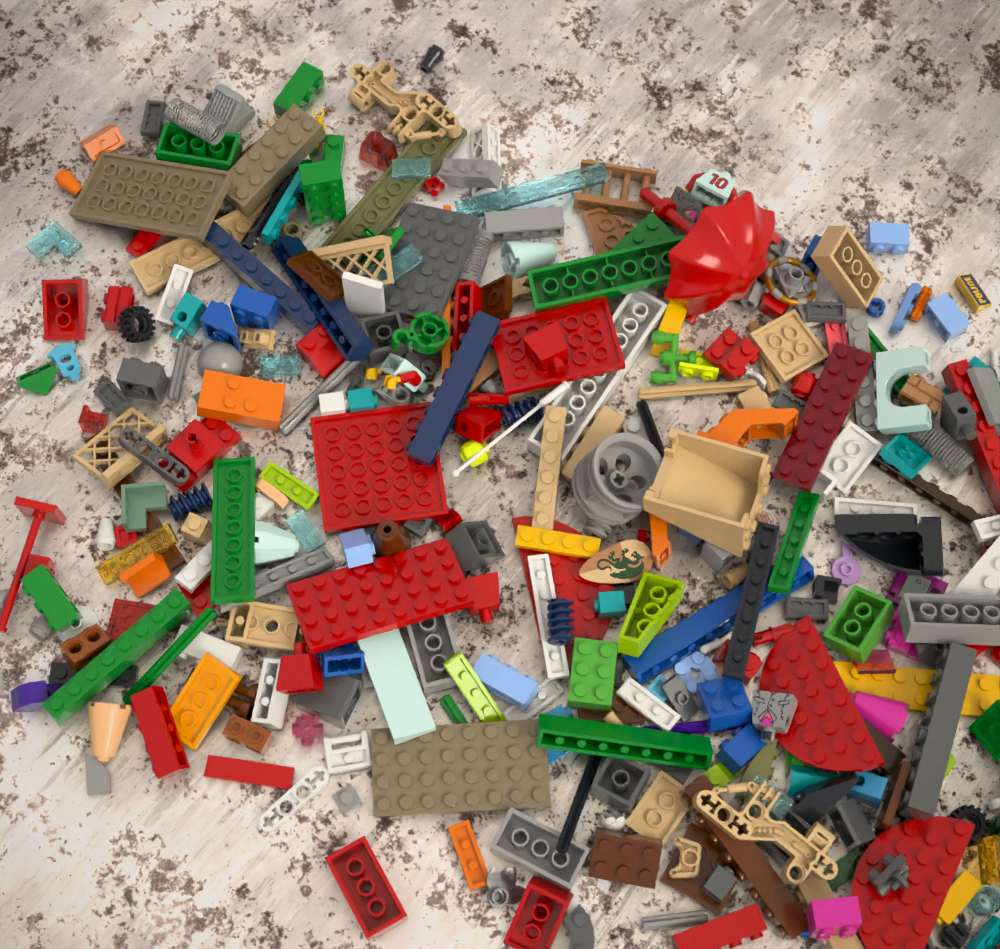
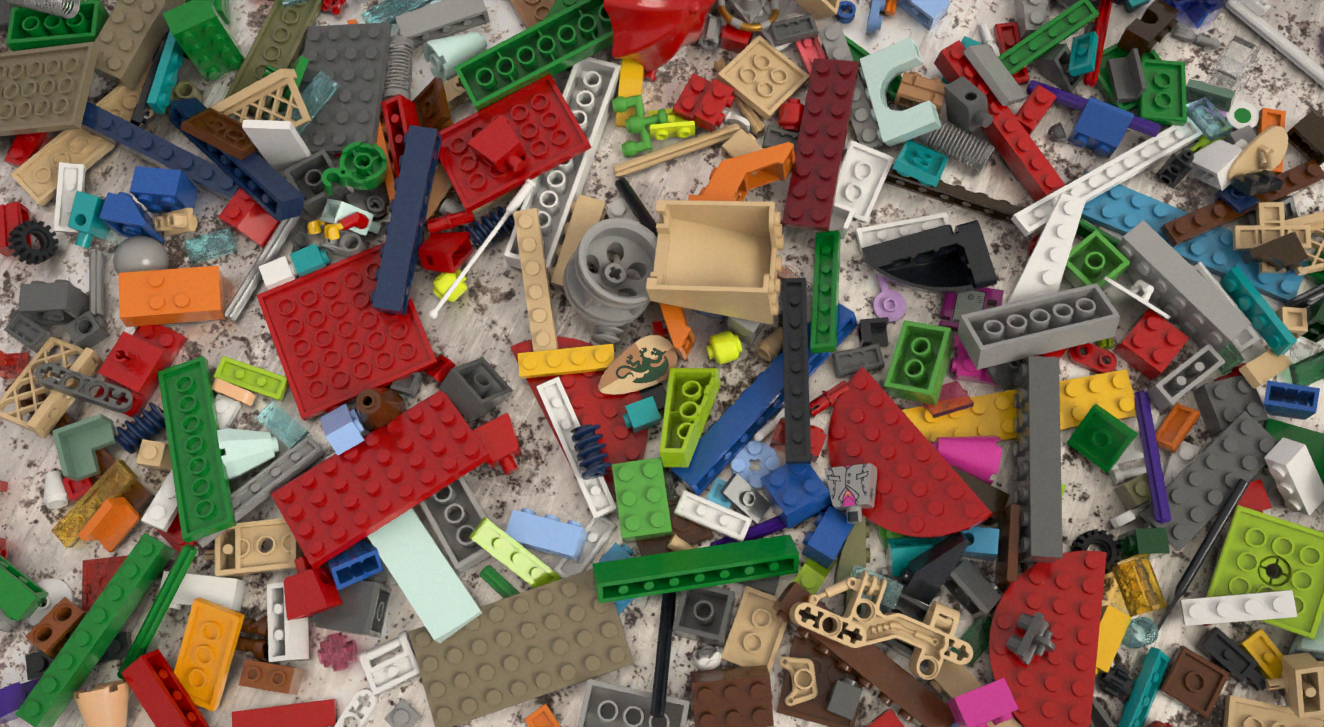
camera: 10 degrees left, 5 degrees up
none -> dark grey brick [64,310,110,349]
none -> neon yellow head [705,330,742,365]

